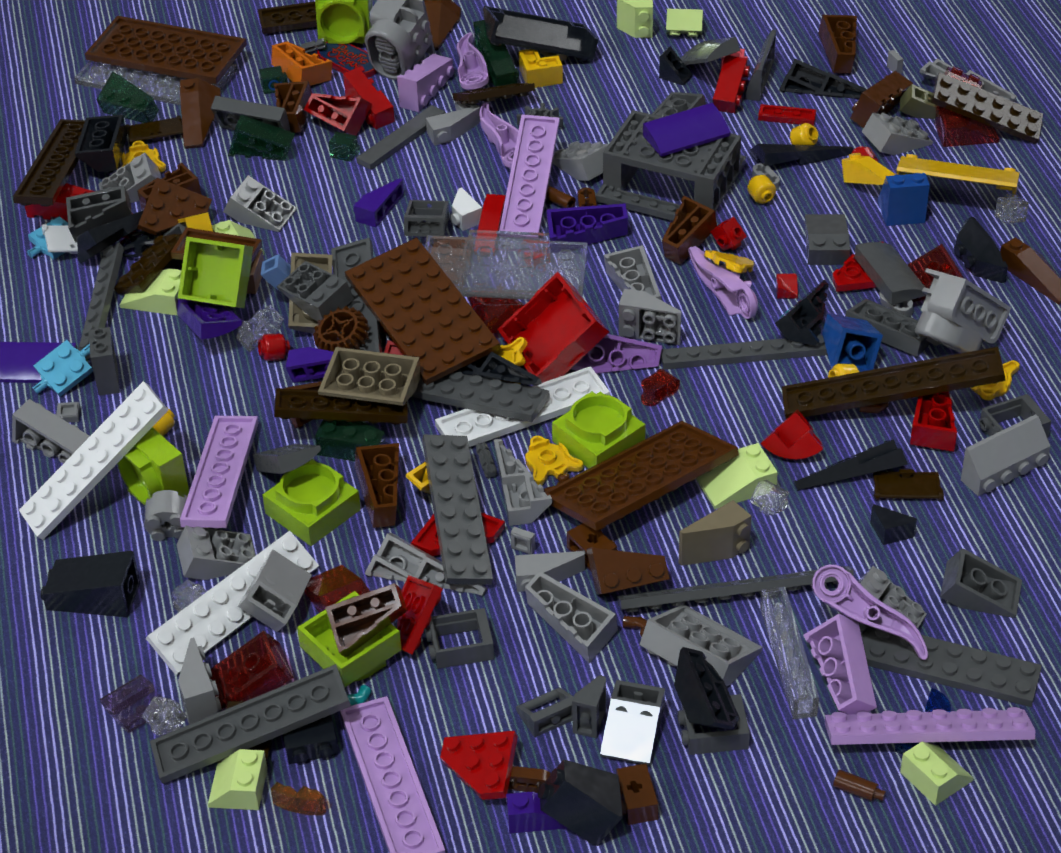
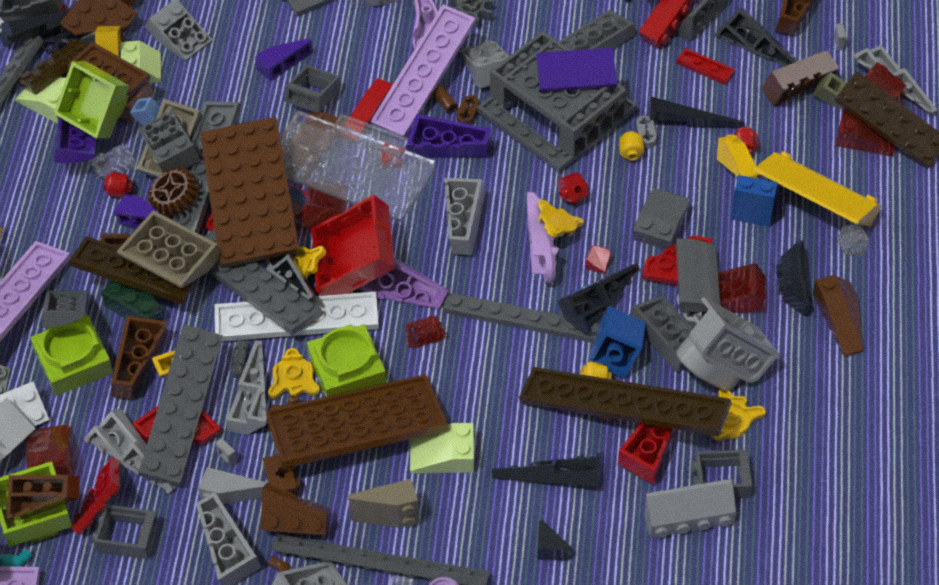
camera: 20 degrees right, 10 degrees up
white slope [451,188,482,231] -> none
light grey slope [619,288,681,345] -> none
reddish brown wedge [662,195,717,265] -> none
clear brick [750,480,790,516] -> none
red brick [760,409,824,459] -> none
yellow head [790,123,818,145] -> none
light grey slope [862,113,933,155] -> none
dark brown door [873,469,944,501] -> none

